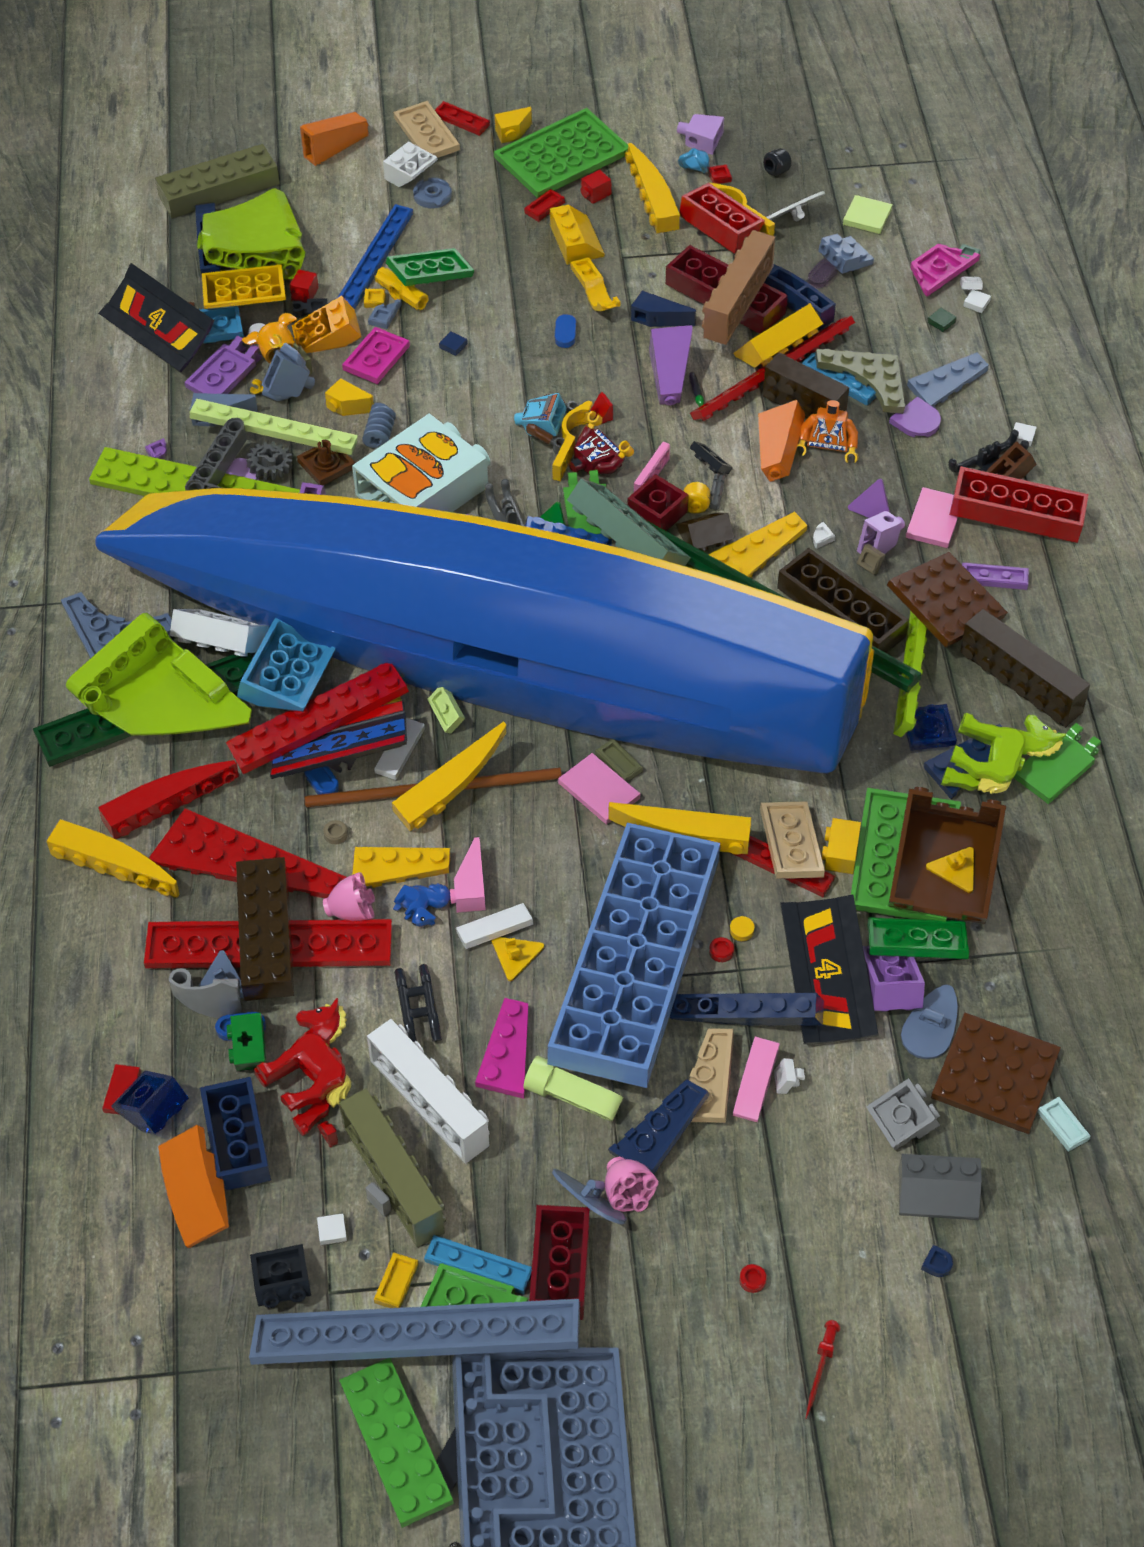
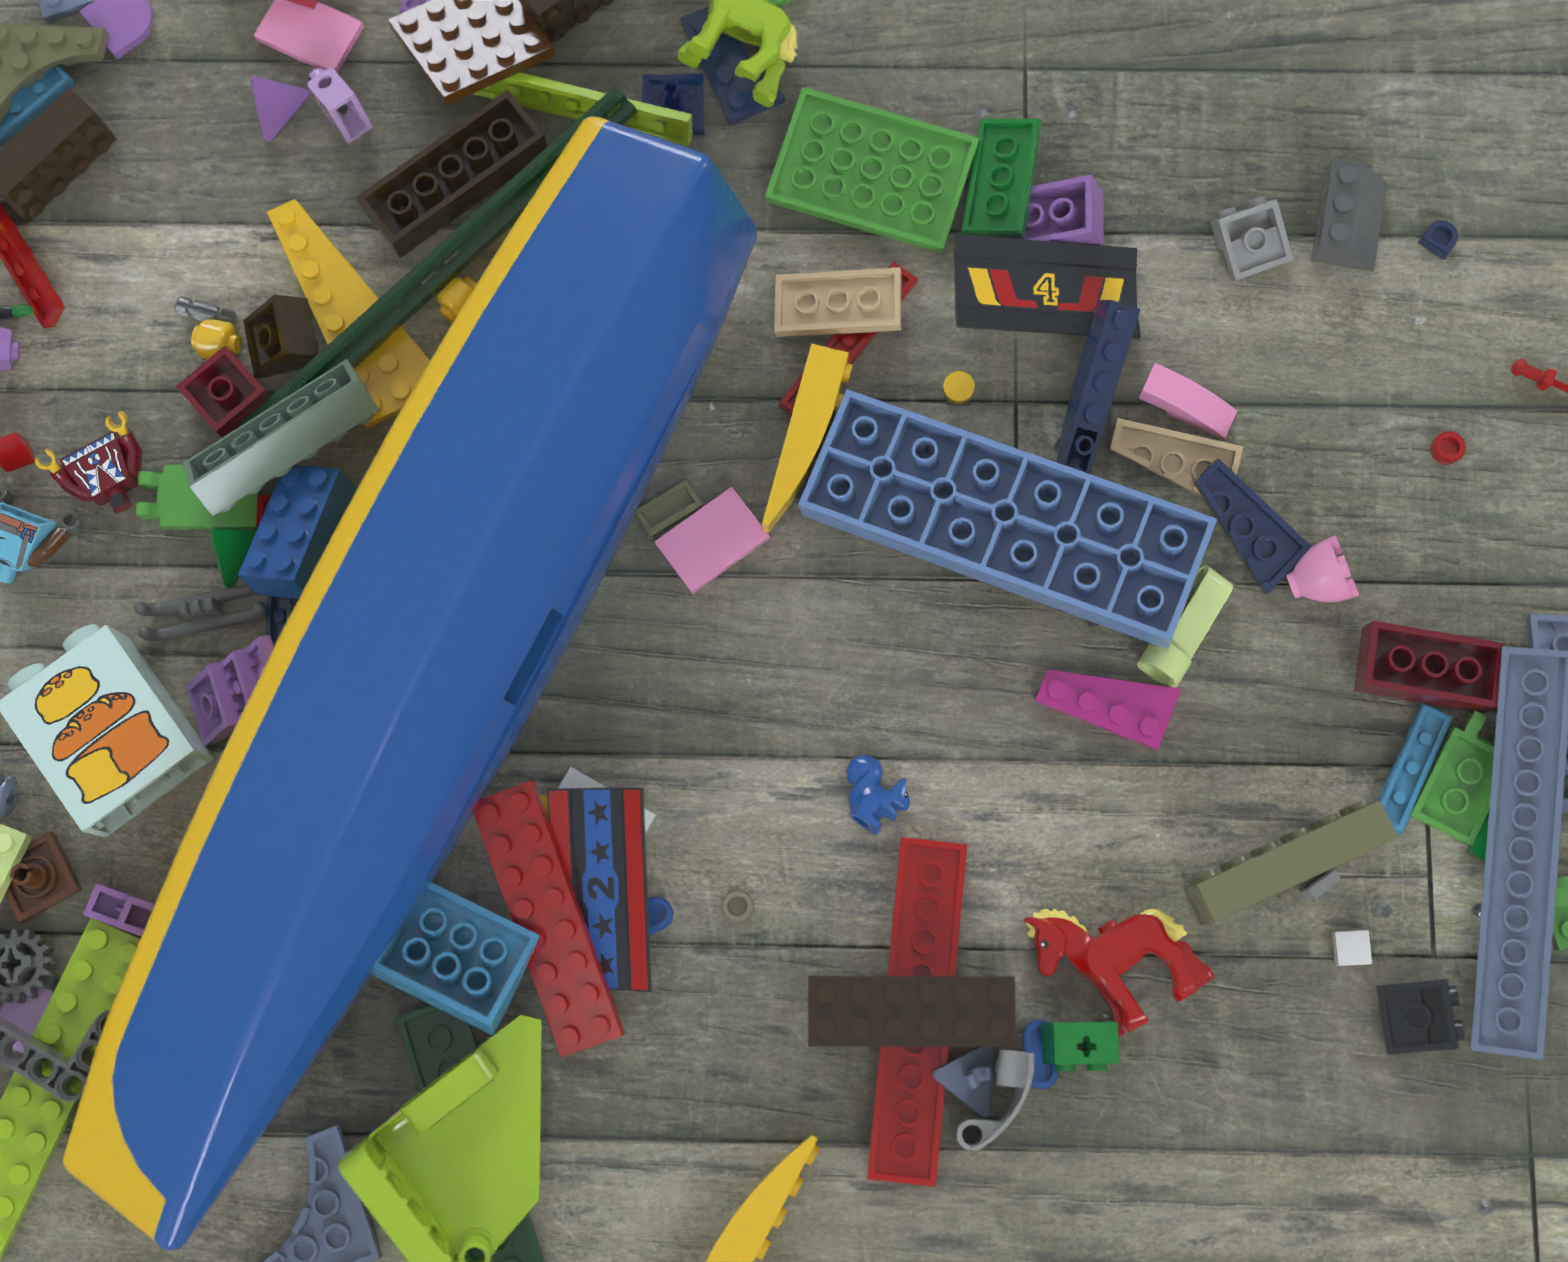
camera: 80 degrees left, 25 degrees up
red slope [98,760,239,839] -> none
red tile [102,1064,141,1116] -> none
clear blue slope [111,1070,189,1134] -> none
red wing [149,808,347,898] -> none
orange slope [158,1125,229,1248] -> none
white slope [170,609,269,656] -> none
dark blue brick [200,1076,271,1191] -> none
dark orange piece [304,767,562,807] -> none
red tile [318,1121,338,1147] -> none
bright pink piece [323,872,375,921] -> none
yellow wing [352,847,450,888] -> none
white brick [367,1019,490,1164] -> none
yellow tile [374,1252,419,1308] -> none
yellow slope [392,721,507,831] -> none
black piece [394,964,442,1042] -> none
yellowish green plate [427,687,465,734] -> none
bright pink slope [450,837,485,913] -> none
white tile [456,903,533,949] -> none
yellow piece [491,937,544,981] -> none
yellow piece [552,401,593,481] -> none
sand blue shield [552,1169,626,1224] -> none
bright pink tile [634,442,670,492] -> none
black plate [690,441,733,474] -> none
red tile [709,937,734,963] -> none
orange slope [758,400,805,482] -> none
white tile [774,1058,805,1094] -> none
orange torso [797,400,859,463] -> none
white tile [813,522,835,549] -> none
yellow brick [822,818,861,874] -> none
dark tan tile [857,544,885,575] -> none
reddish brown windscreen [888,787,1006,924] -> none
sand blue shield [901,985,958,1059] -> none
yellow piece [926,847,974,893] -> none
reddish brown plate [931,1012,1061,1134] -> none
light aqua tile [1037,1097,1090,1152] -> none

